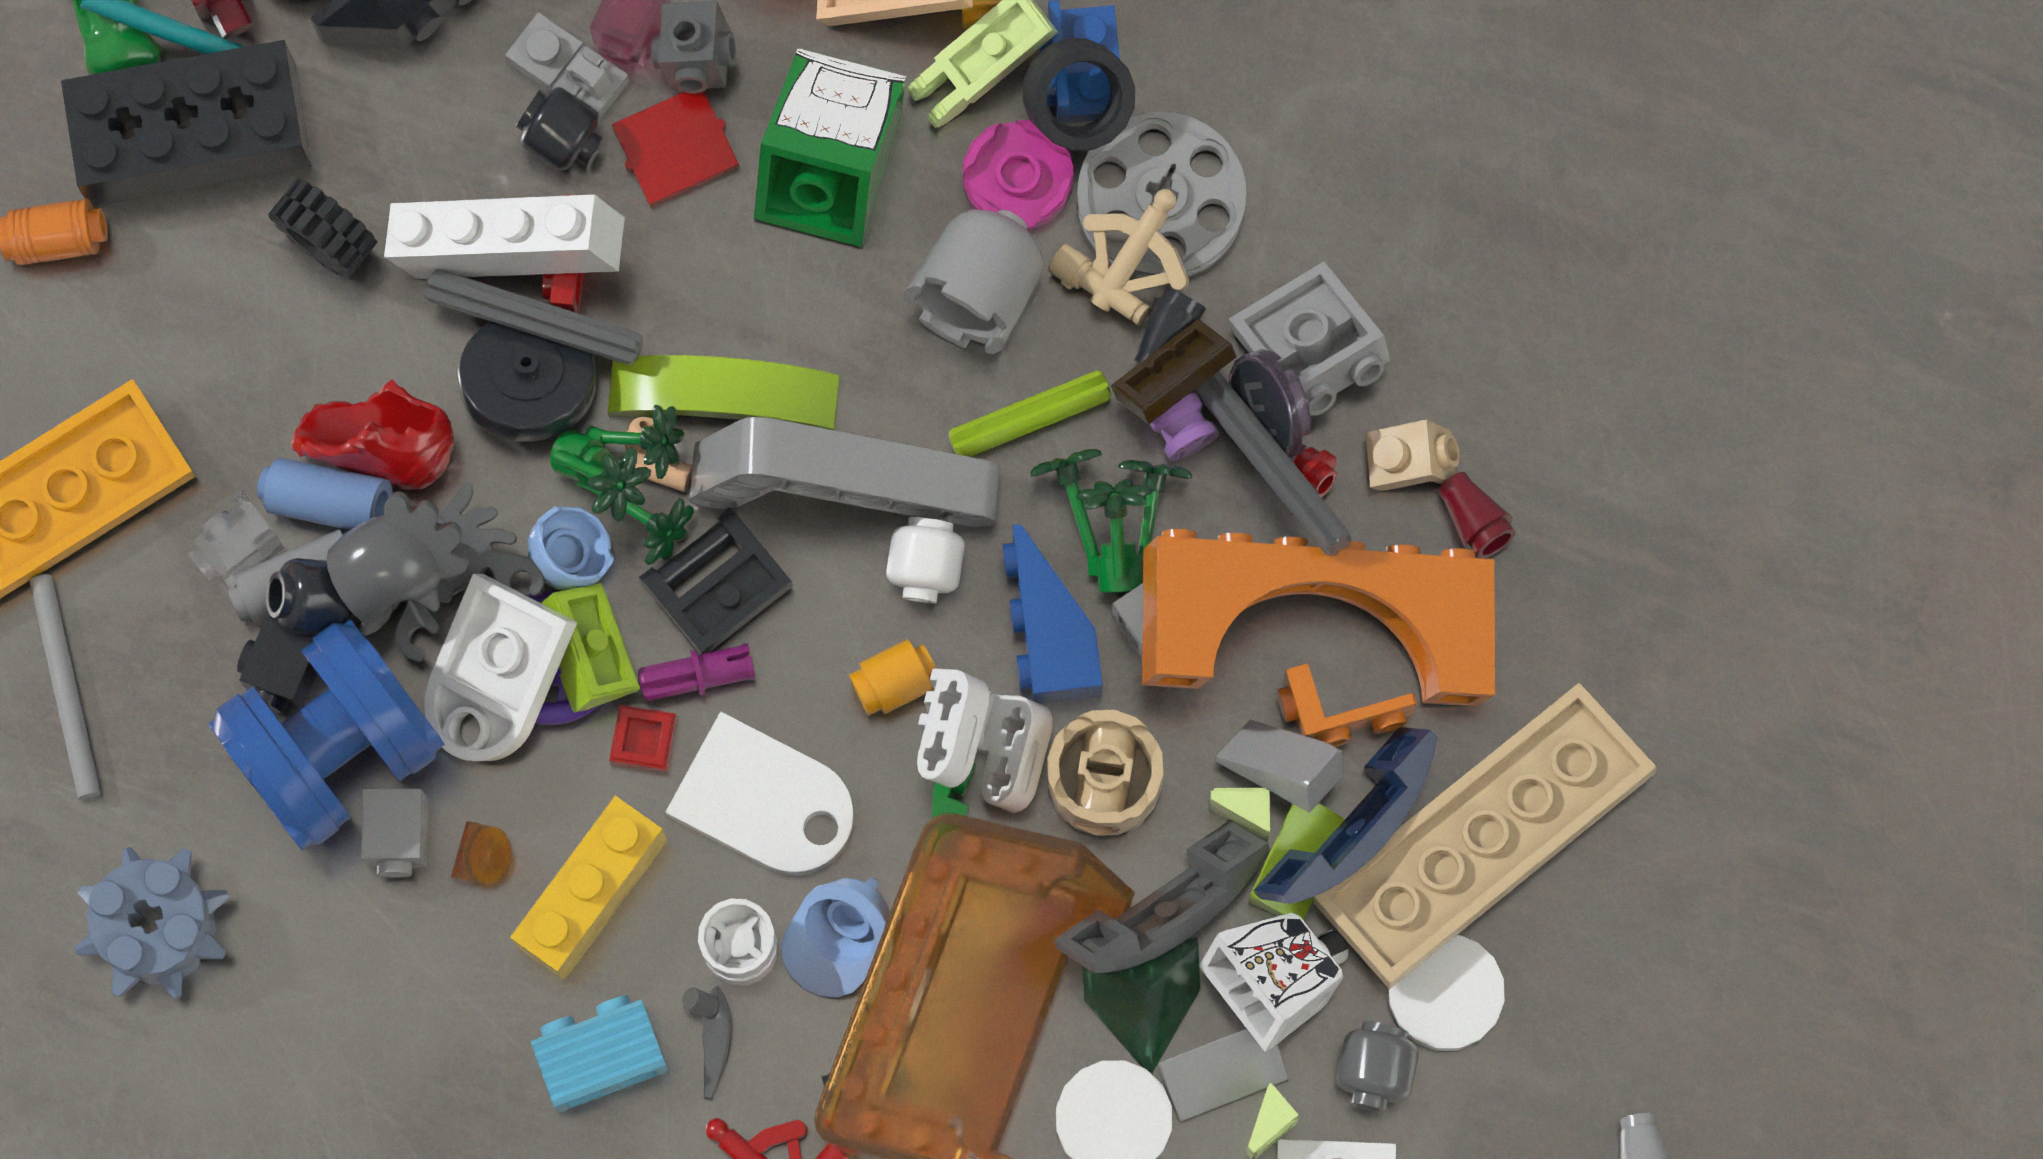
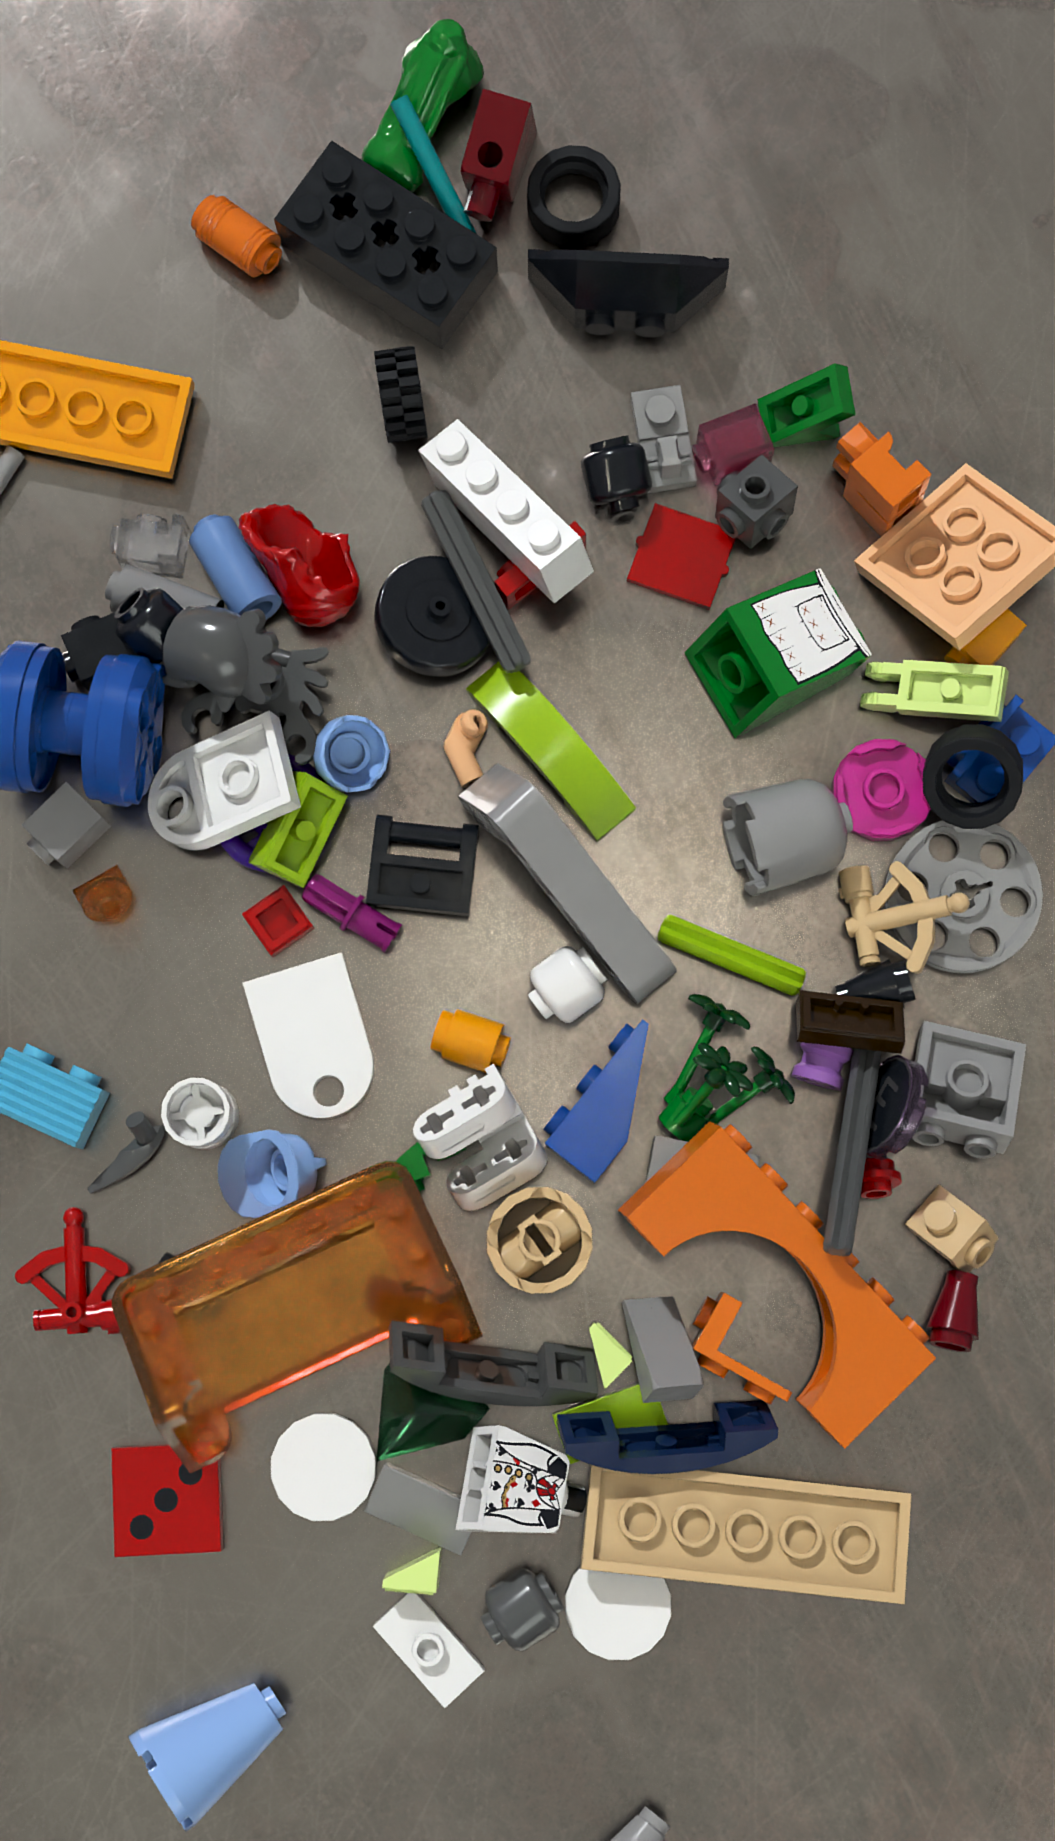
camera: 50 degrees right, 5 degrees up
yellow brick [510,795,668,981] -> none
dark green plant [550,405,694,565] -> none

